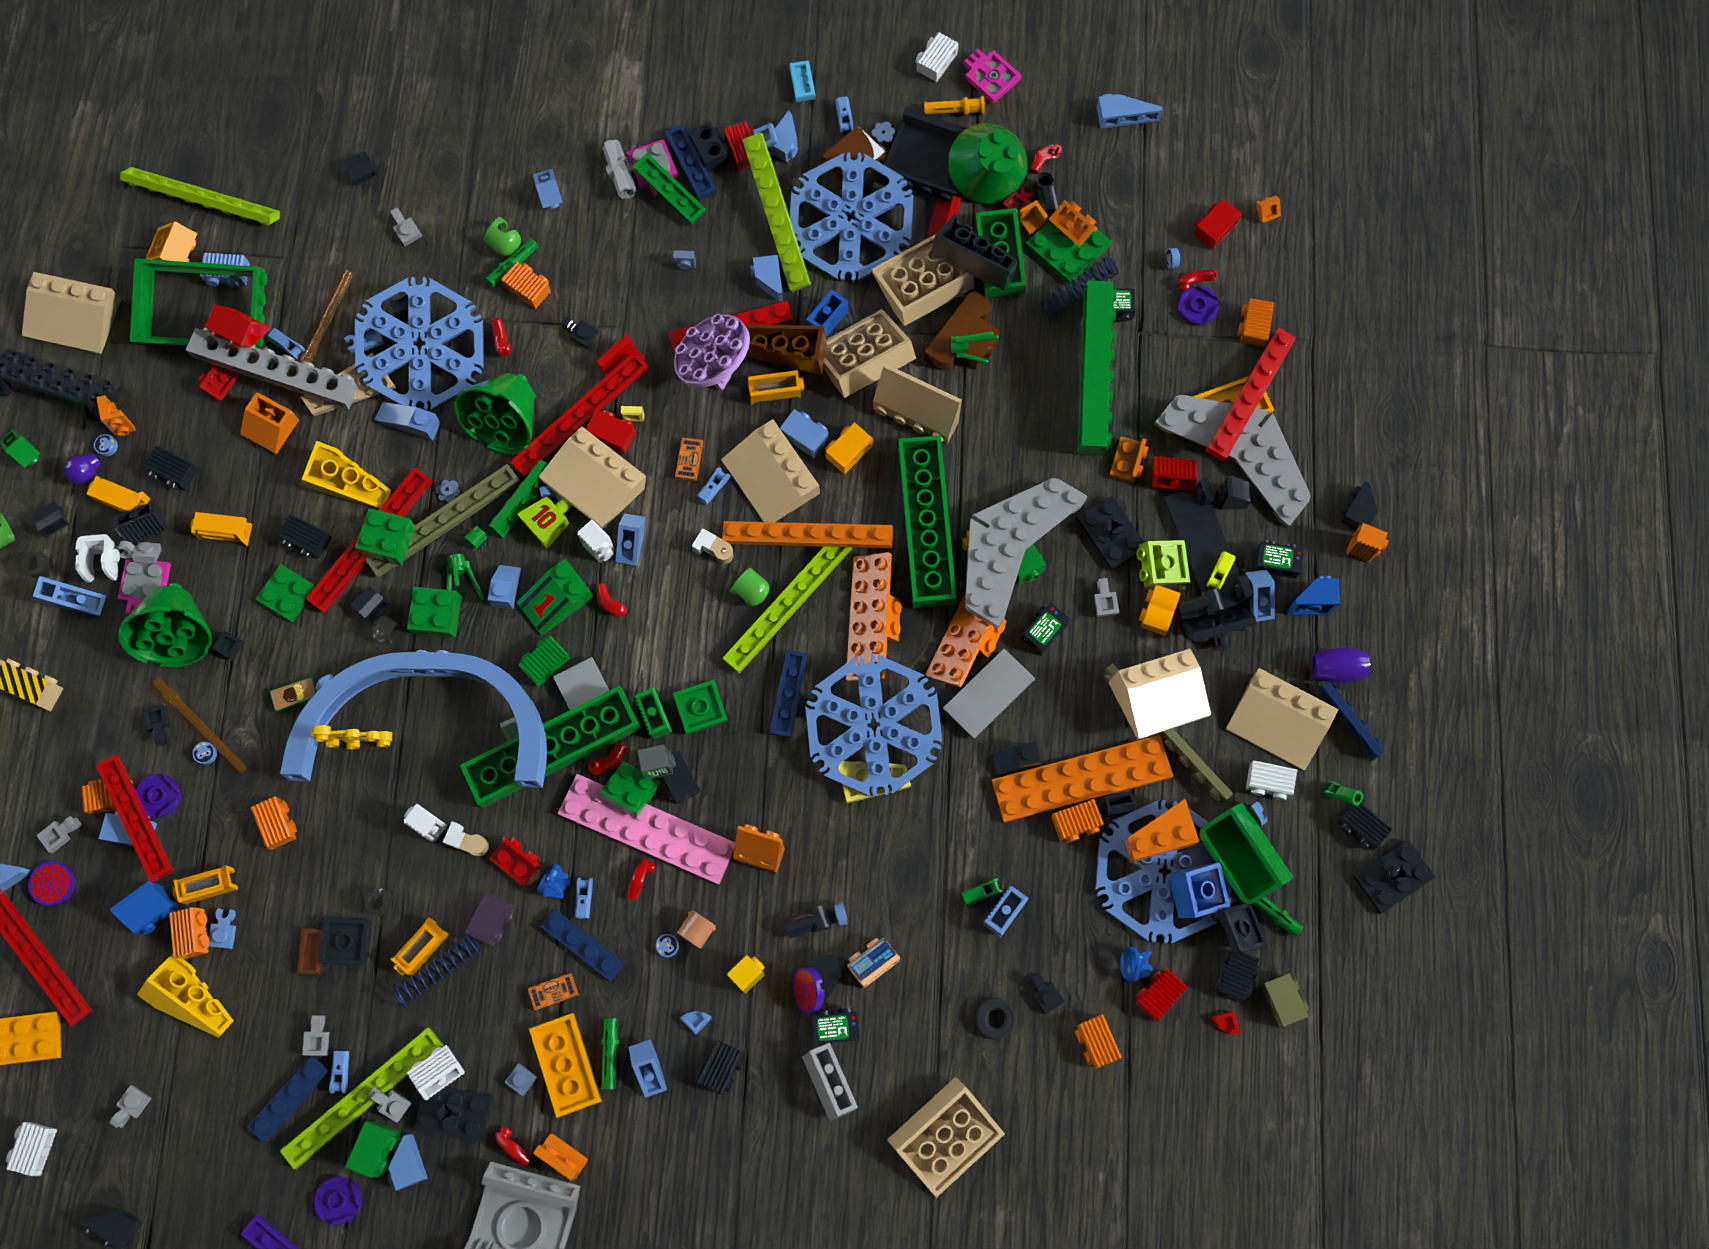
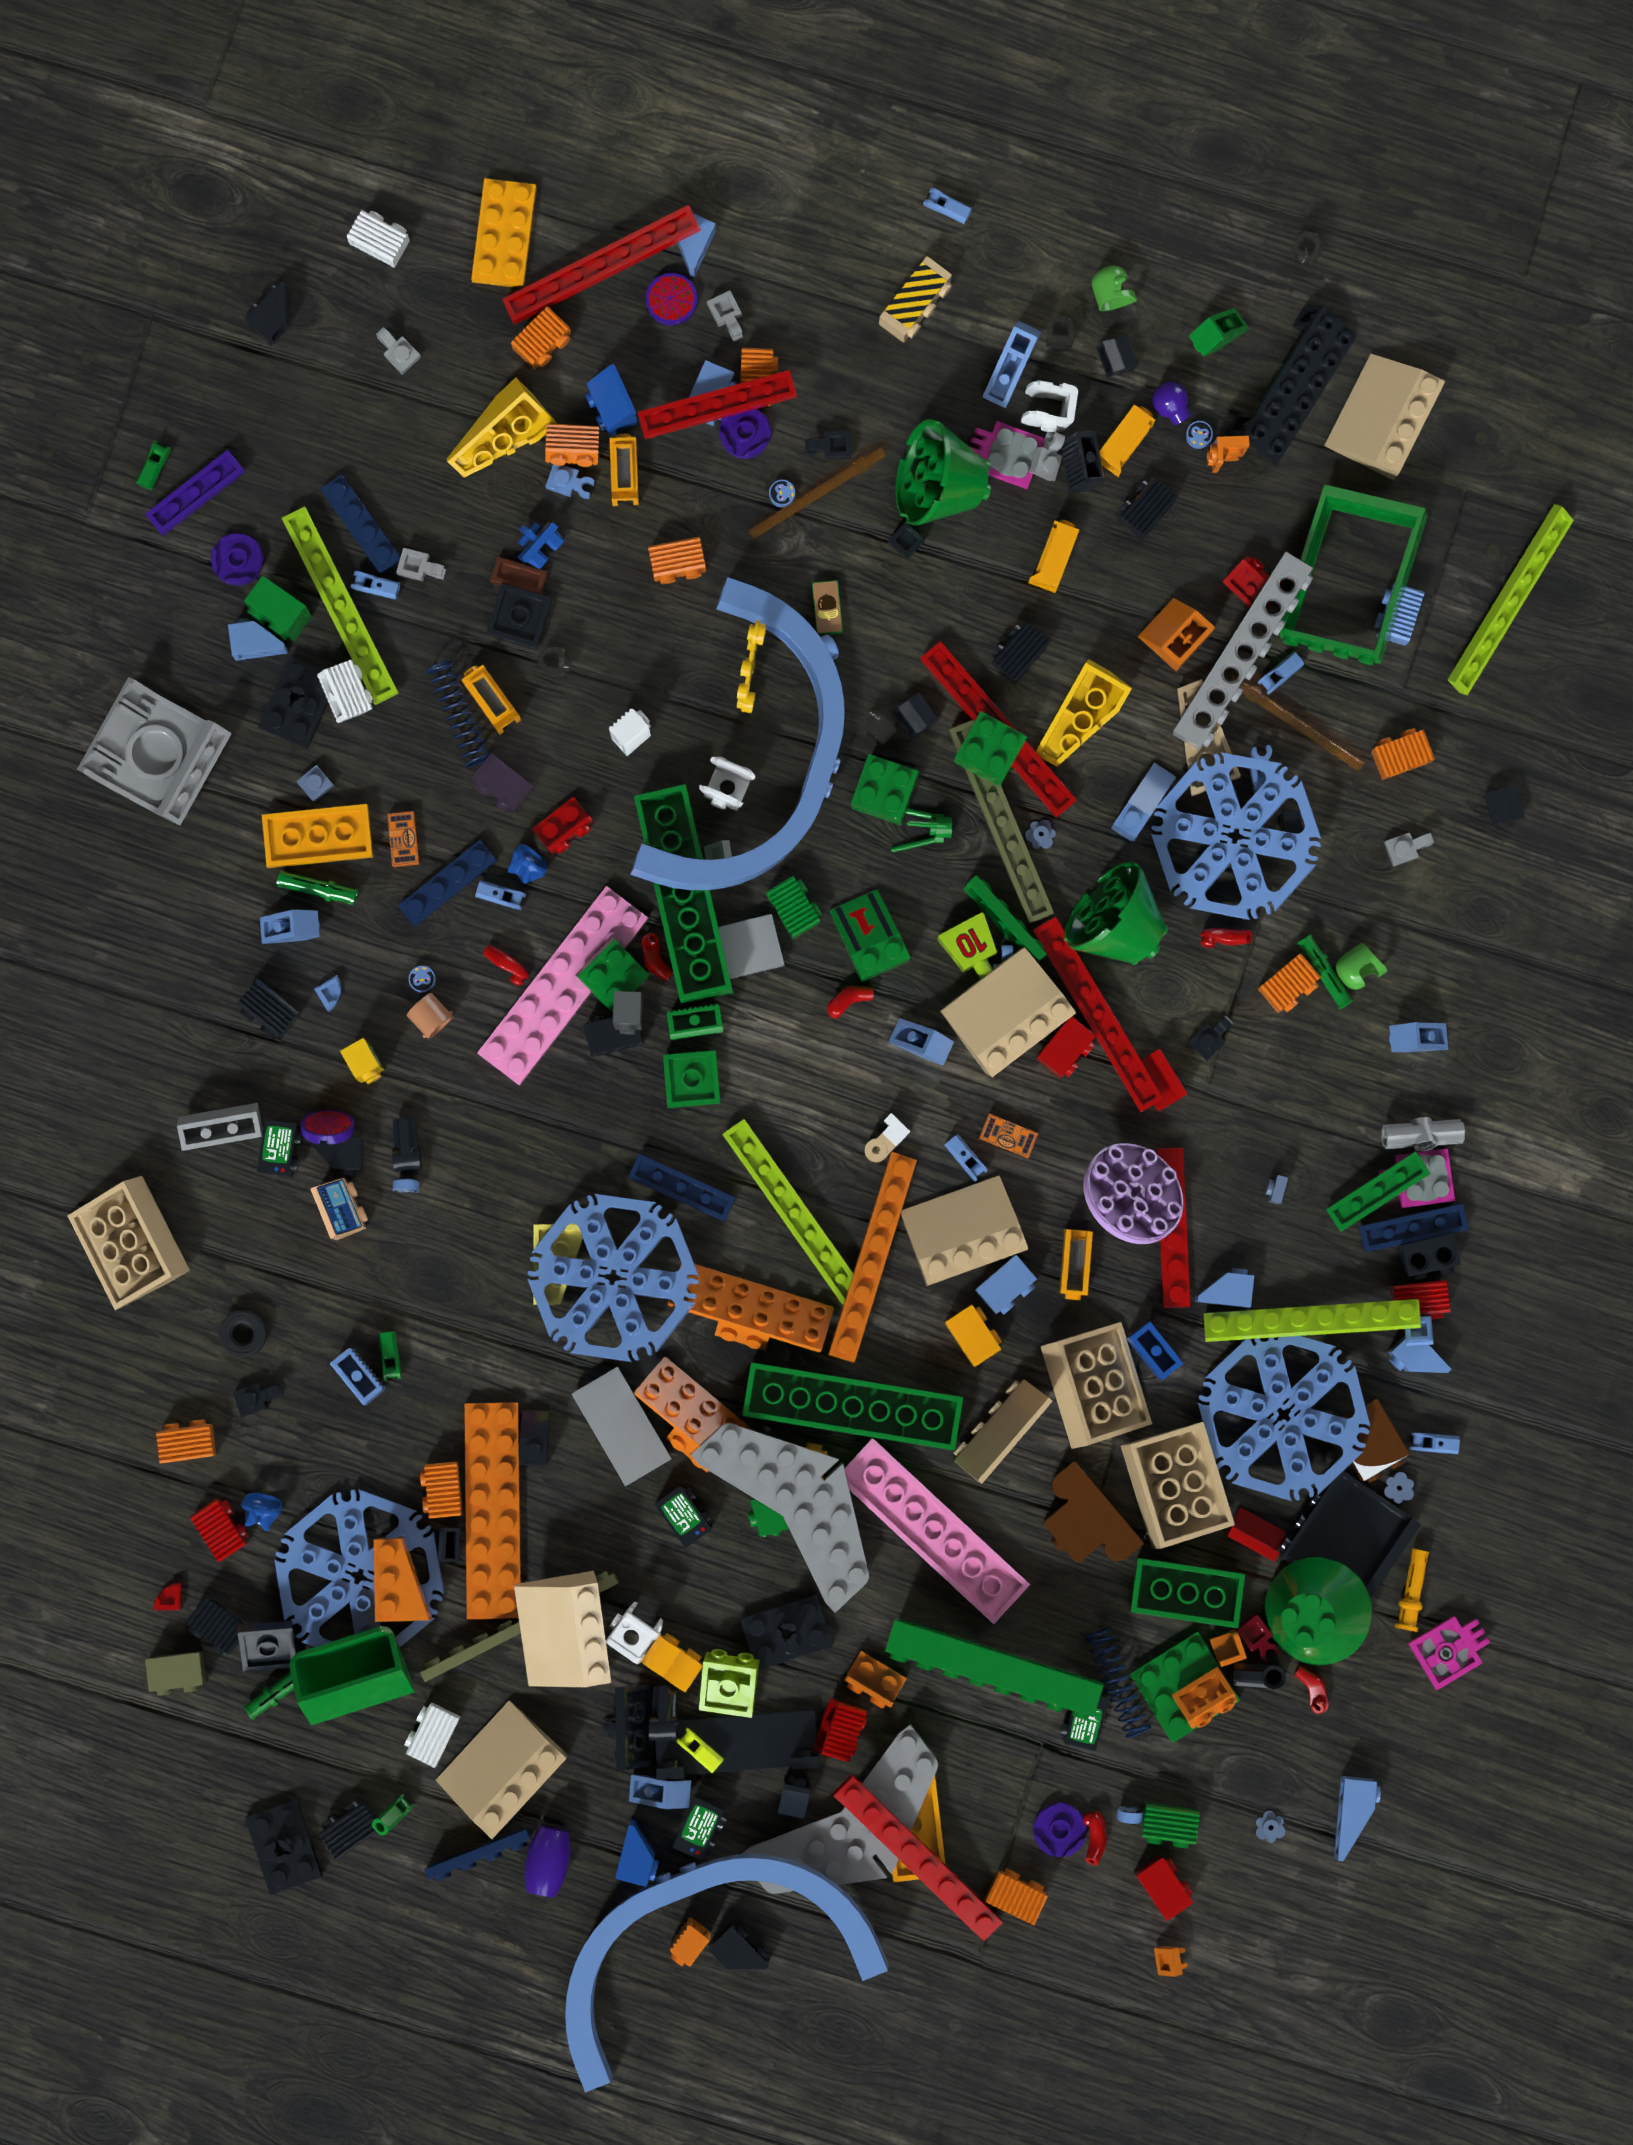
camera: 95 degrees right, 10 degrees up
light orange slope [146,221,197,262] -> none
red slope [205,304,271,348] -> none
green plate [256,564,316,623] -> none
light grey plate [368,1087,411,1122] -> none
leg [443,822,489,856] -> none
green hose [464,526,488,549] -> none
medium blue slope [488,565,521,609] -> none
red arm [495,1127,531,1166] -> none
orange bracket [533,1134,588,1180] -> none
white brick [578,520,615,562] -> none
light yellow tile [621,406,645,422] -> none
bright green helmet [729,568,770,606] -> none
orange slope [733,824,785,874] -> none
reddish brown wedge [744,324,827,375] -> none
medium azure plate [789,61,816,102] -> none
white brick [915,32,958,82] -> none
black wedge [931,214,1018,291] -> none
green plant [951,332,999,364] -> none
light grey plate [1094,578,1119,617] -> none
blue slope [1169,862,1230,918] -> none
medium blue tile [1248,802,1268,827] -> none
none -> orange brick [511,306,571,370]
none -> blue hips [517,522,565,569]
none -> medium blue arch [565,1854,889,2092]
none -> white piece [606,1602,663,1664]
none -> white piece [699,757,755,811]
none -> bright pink plate [844,1438,1030,1624]
none -> green brick [1140,1802,1200,1848]
none -> sand blue plant [1256,1811,1285,1843]
none -> orange brick [1371,728,1435,780]

